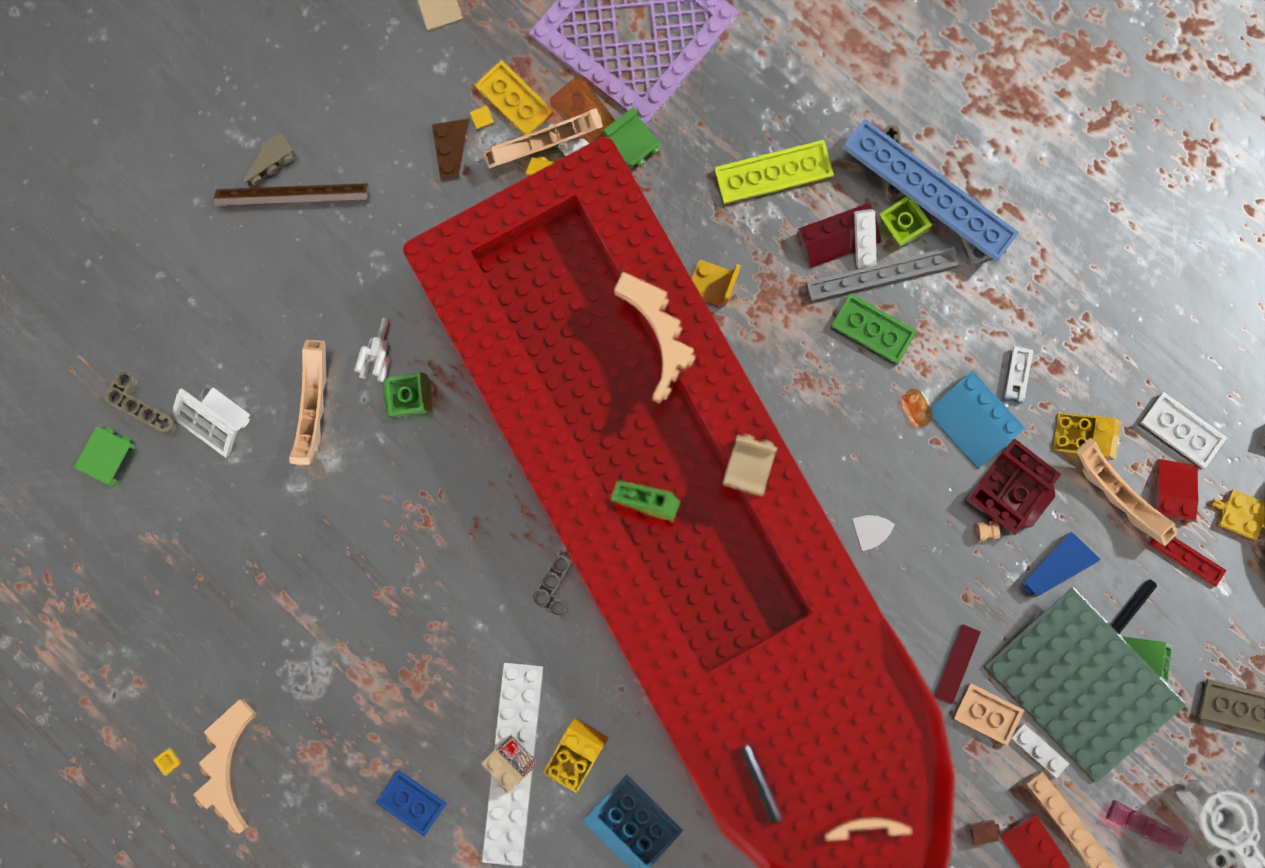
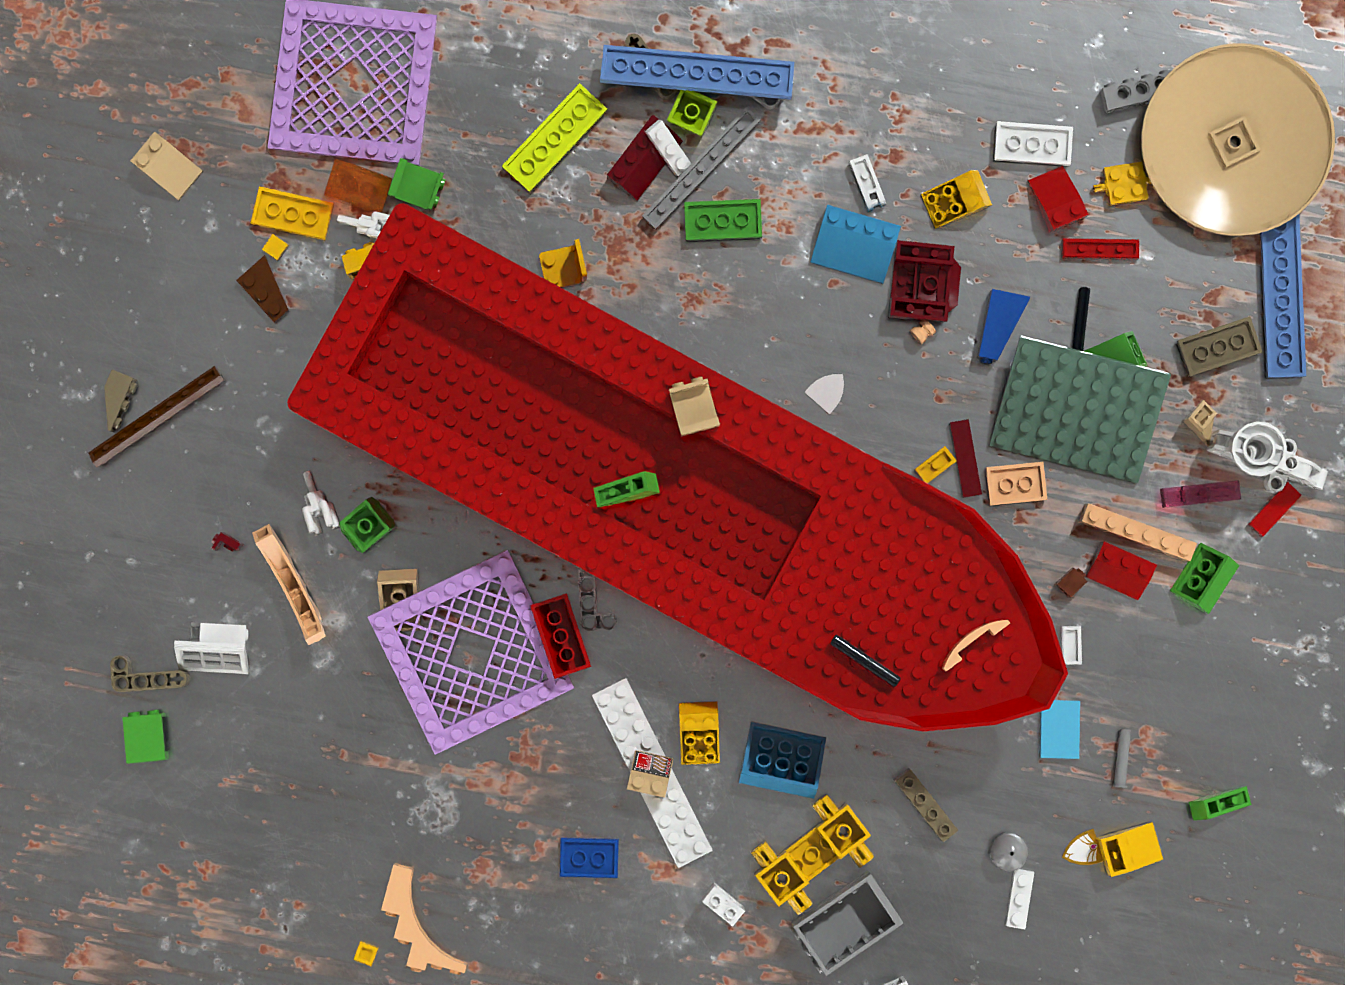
camera: 35 degrees left, 5 degrees up
light nougat arch [483,108,603,169] -> none
light nougat arch [615,272,696,403] -> none
clear orange plate [904,389,933,425] -> none
white plate [1011,723,1069,778] -> none
light nougat arch [1076,438,1178,546] -> none
none -> dark red bracket [211,532,244,552]
none -> lavender plate [368,549,574,755]
none -> tan slope [377,569,421,631]
none -> red slope [530,593,591,679]
none -> yellow plate [914,446,957,484]
none -> tan slope [1182,400,1217,446]

